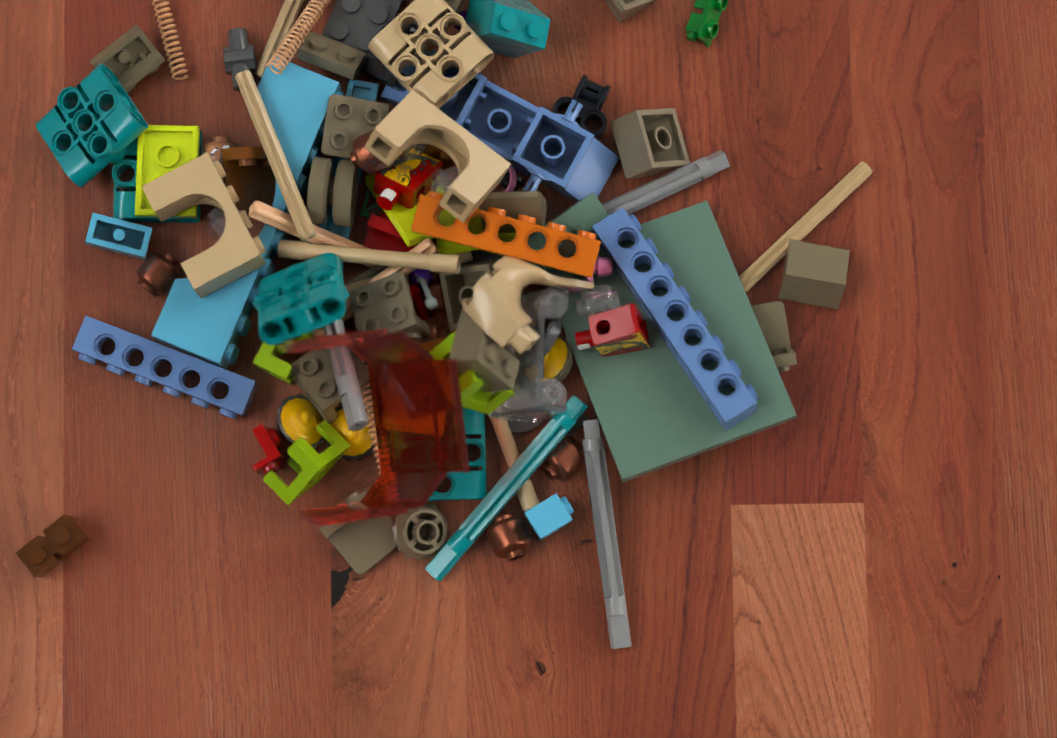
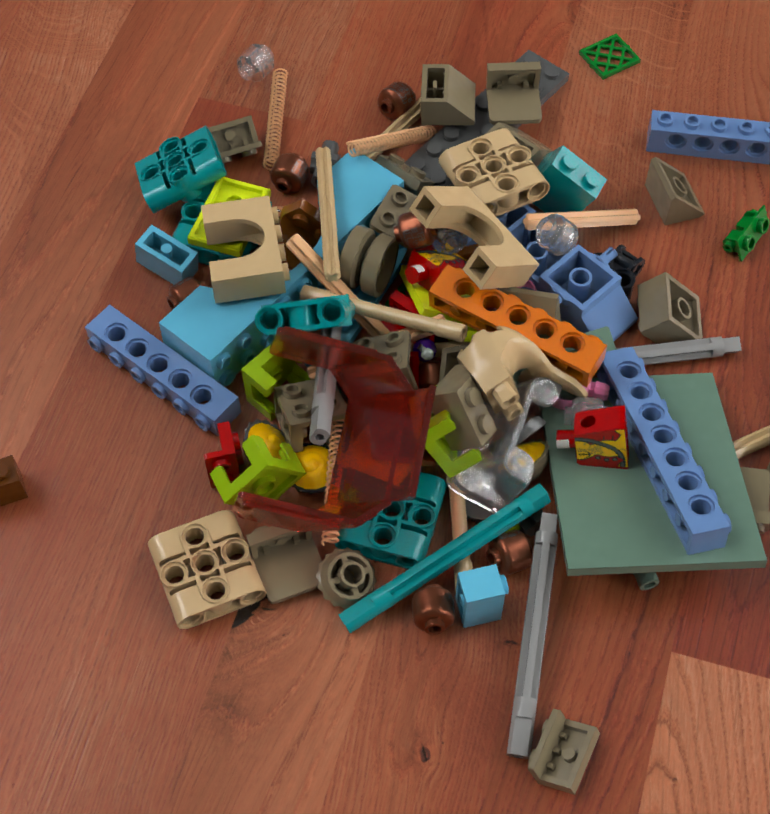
camera: 20 degrees right, 25 degrees down
none -> tan connector [148,510,267,629]
none -> copper head [270,153,309,193]
none -> light nougat axle [523,208,641,230]
none -> dark tan bracket [528,709,600,795]
none -> clear head [536,214,579,256]

